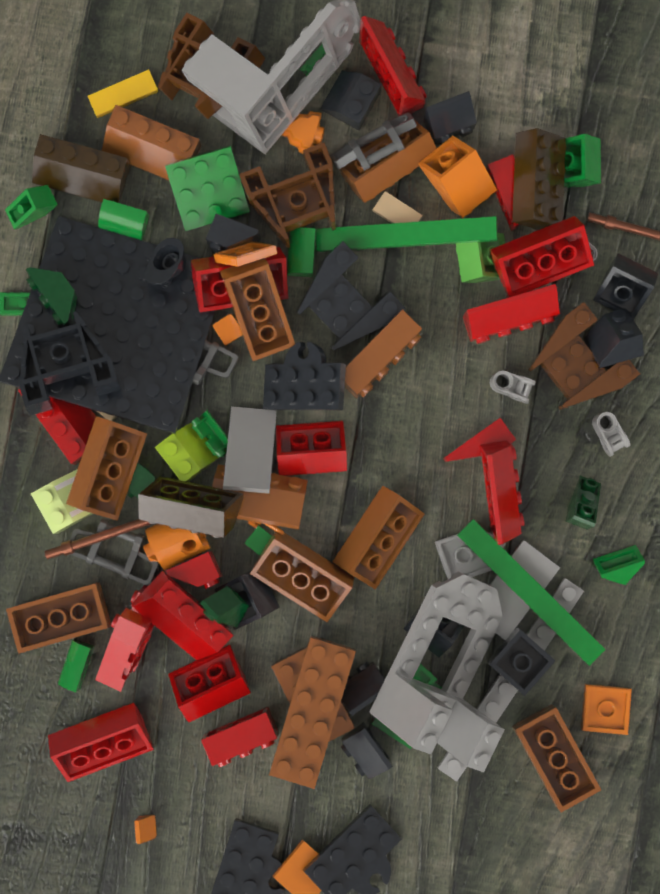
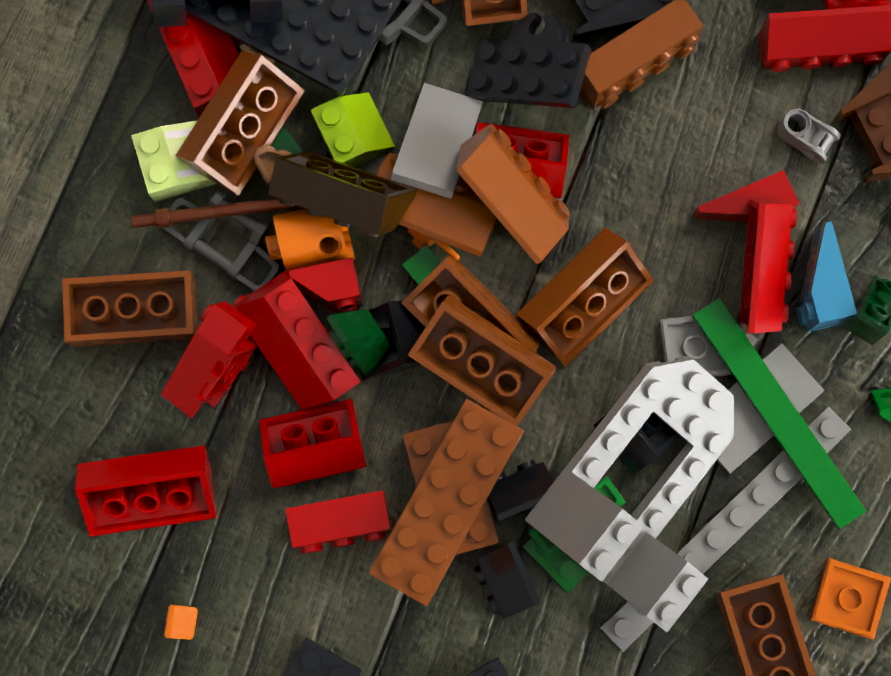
camera: 15 degrees right, 5 degrees down
green brick [58,639,95,693] -> none
green hinge [191,410,228,459] -> none
black brick [487,628,555,696] -> none
none -> medium nougat tile [253,144,291,184]
none -> dark orange brick [408,295,556,427]
none -> dark orange slope [456,123,570,264]
none -> dark azure slope [796,221,857,333]

